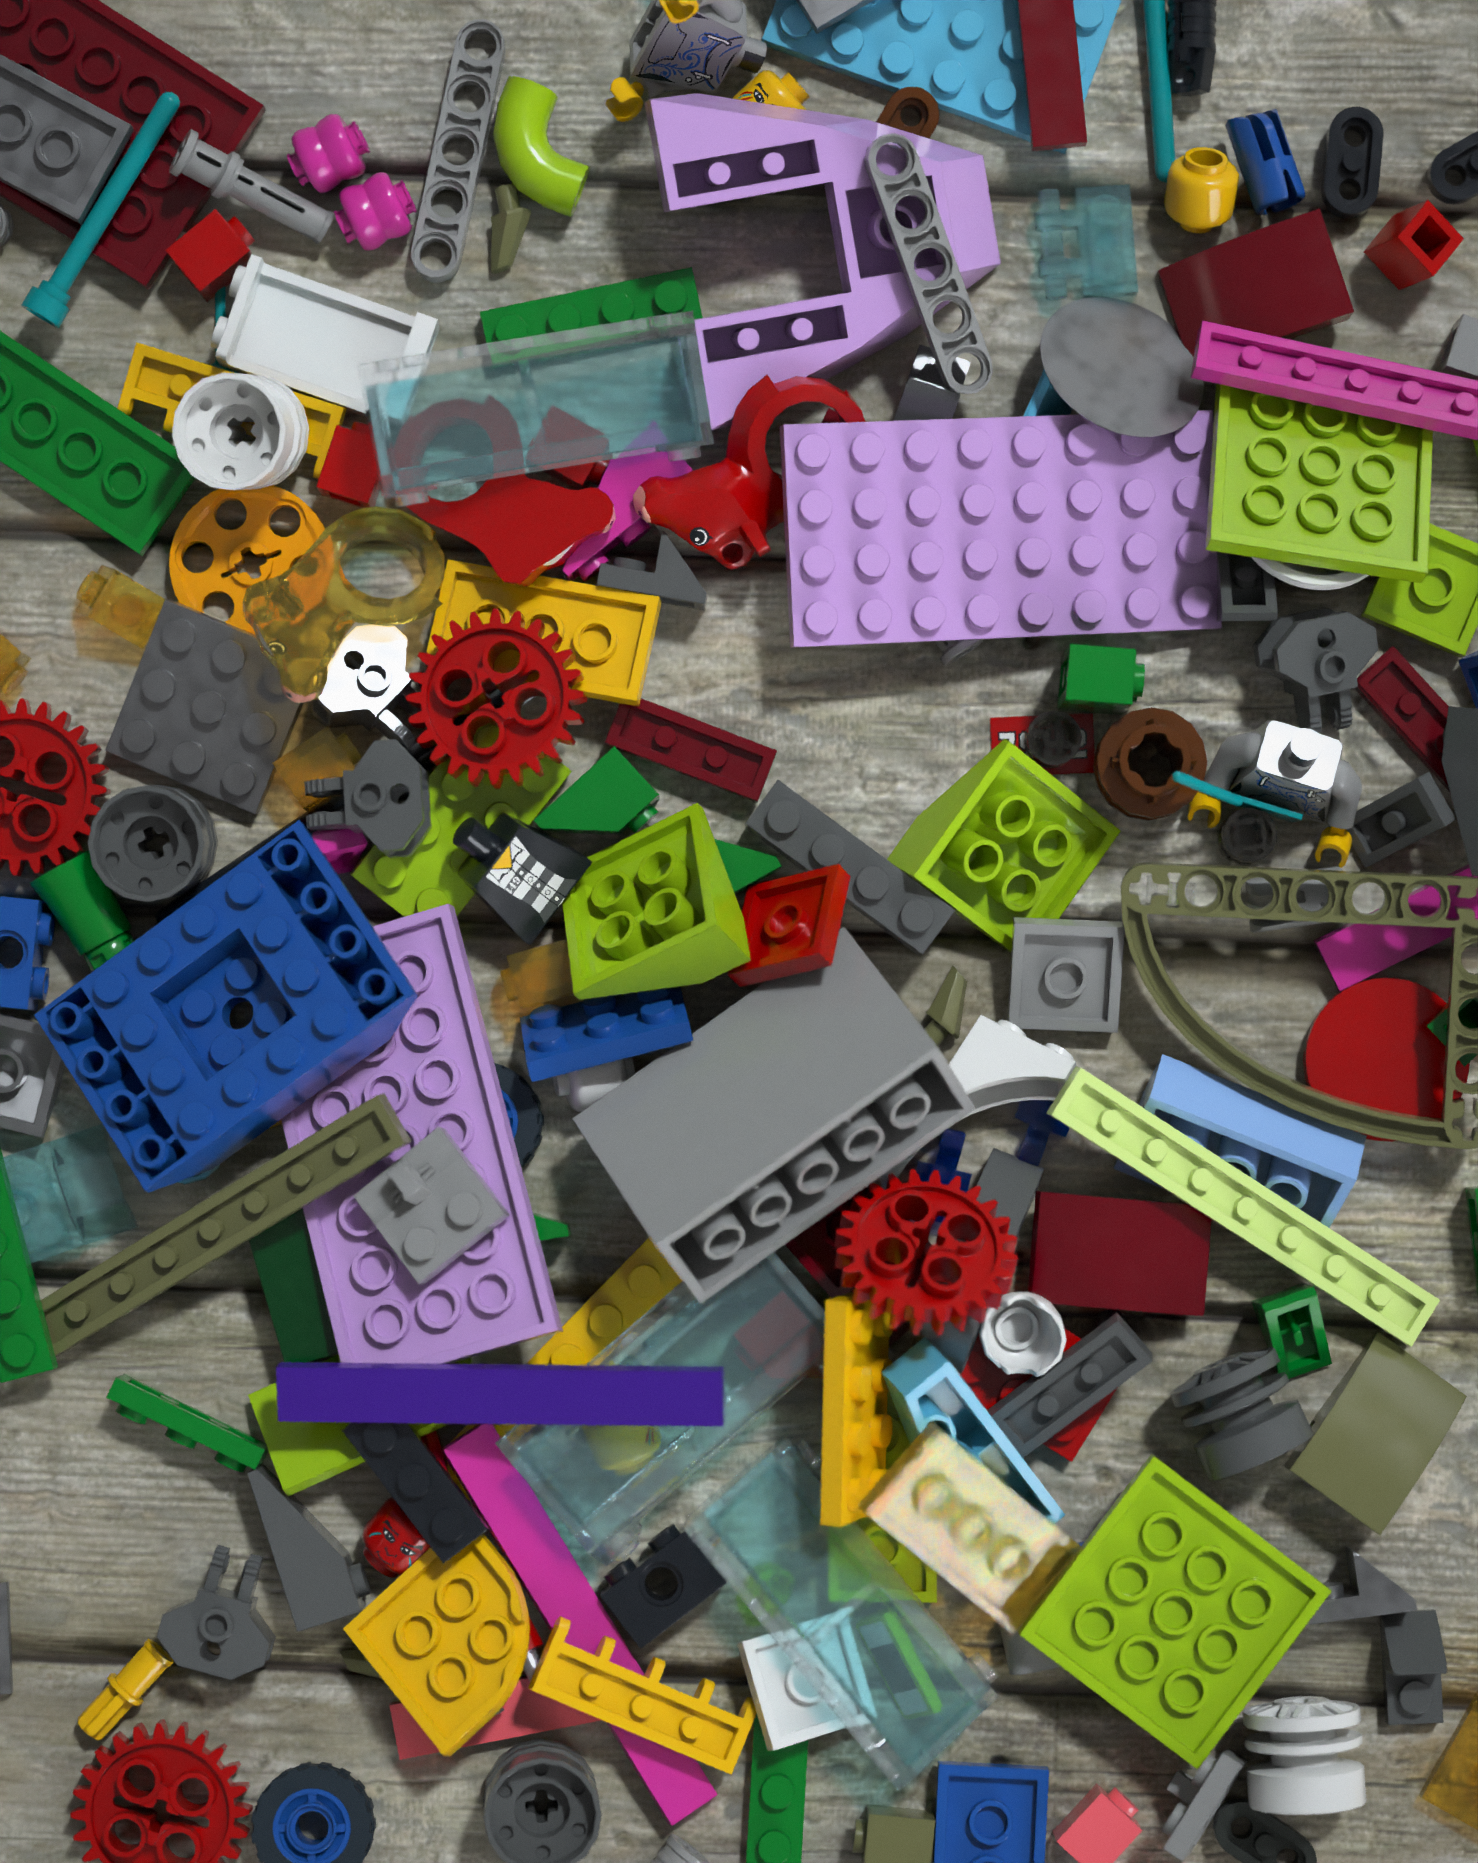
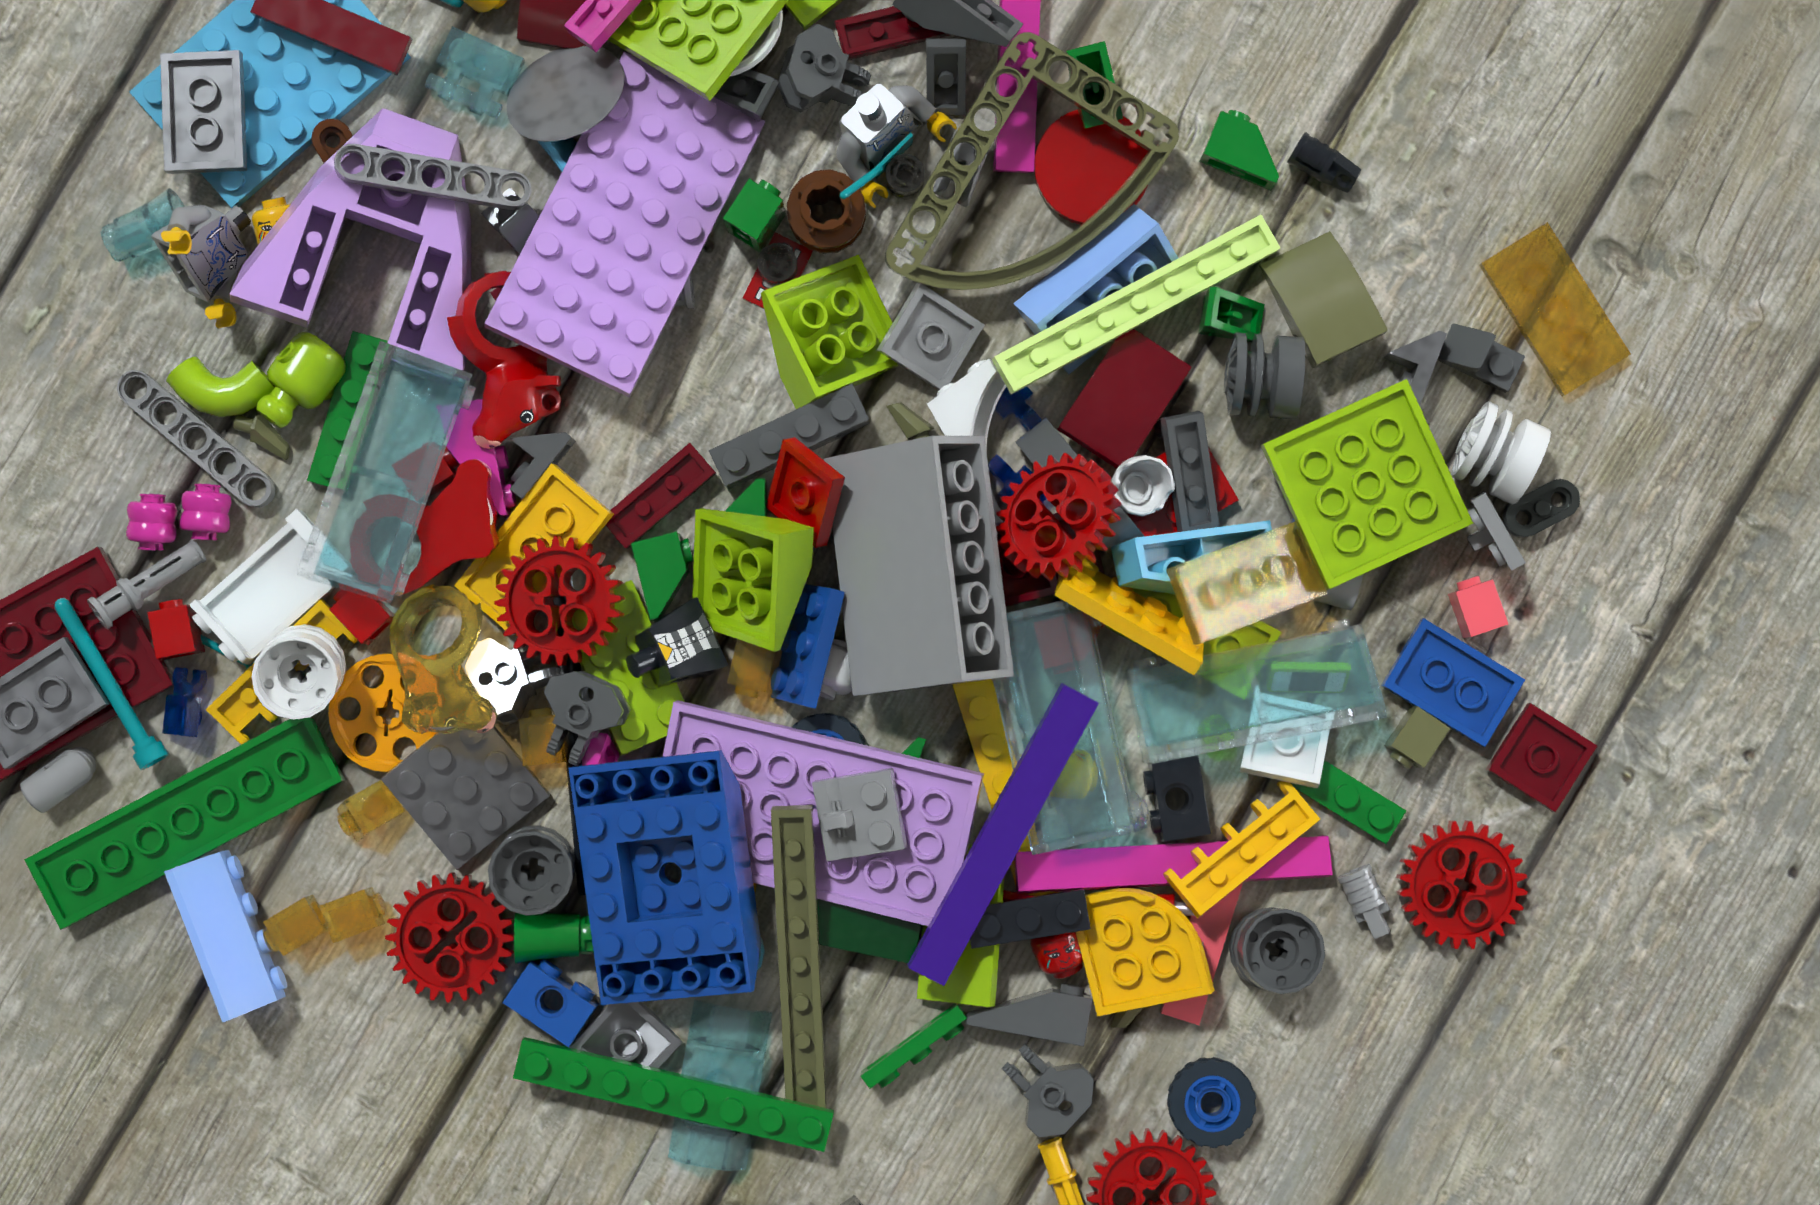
camera: 65 degrees left, 0 degrees up
none -> clear blue plate [162,667,207,737]
none -> lime piece [256,332,346,428]

